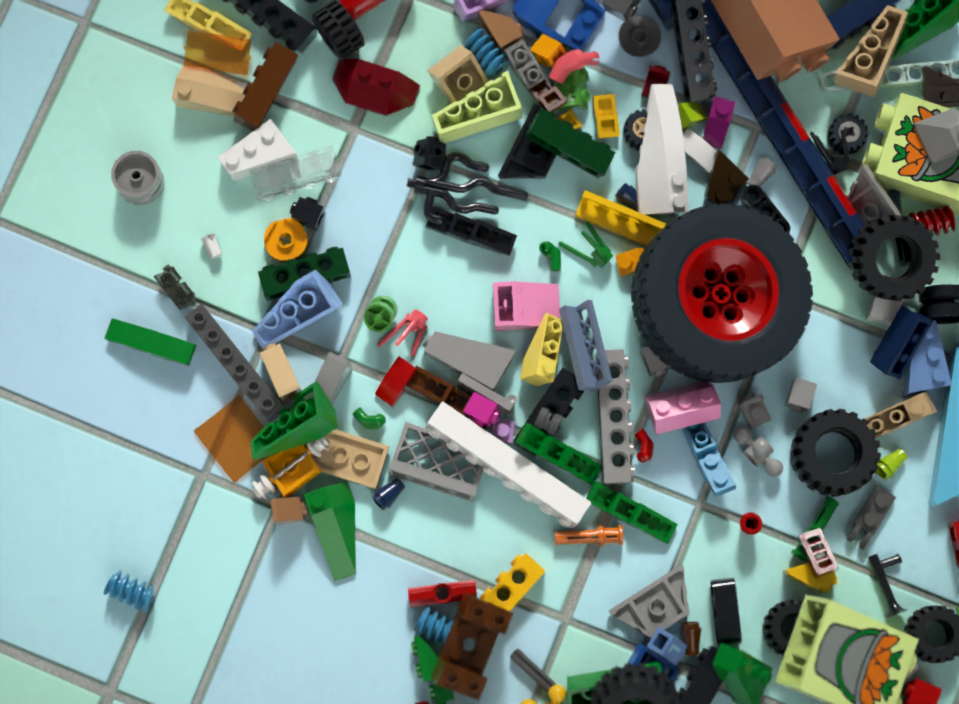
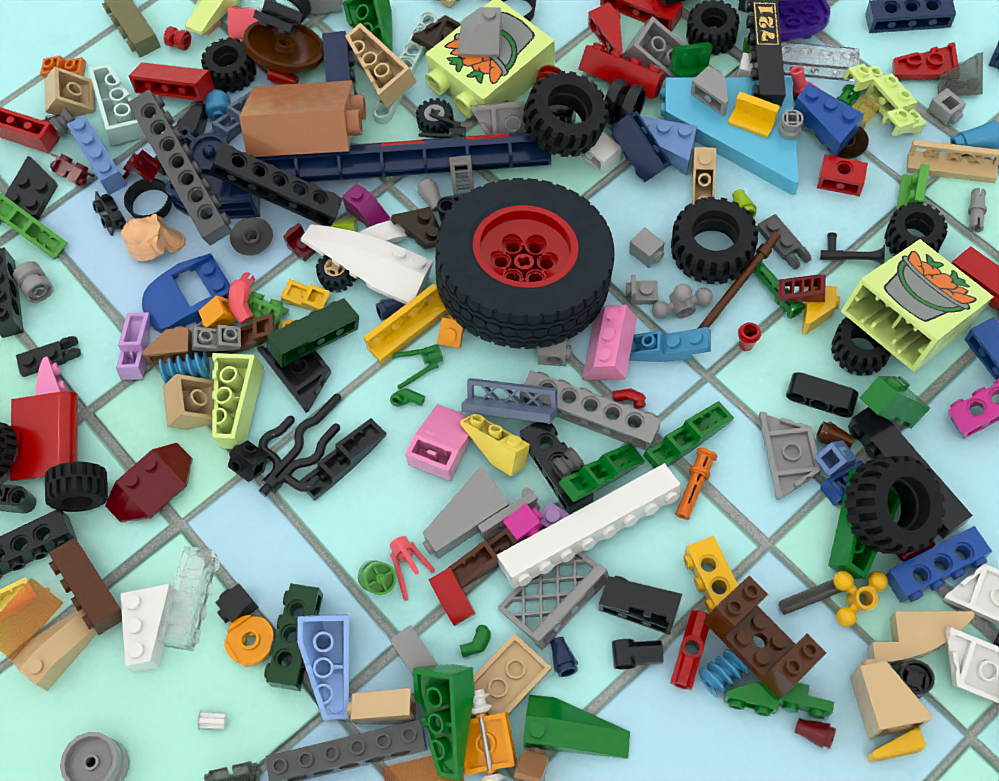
camera: 55 degrees left, 15 degrees down
none -> light grey slope [449,155,474,195]
none -> black wedge [598,576,682,635]
none -> black piece [611,639,664,670]
none -> reddish brown bar [697,232,781,329]

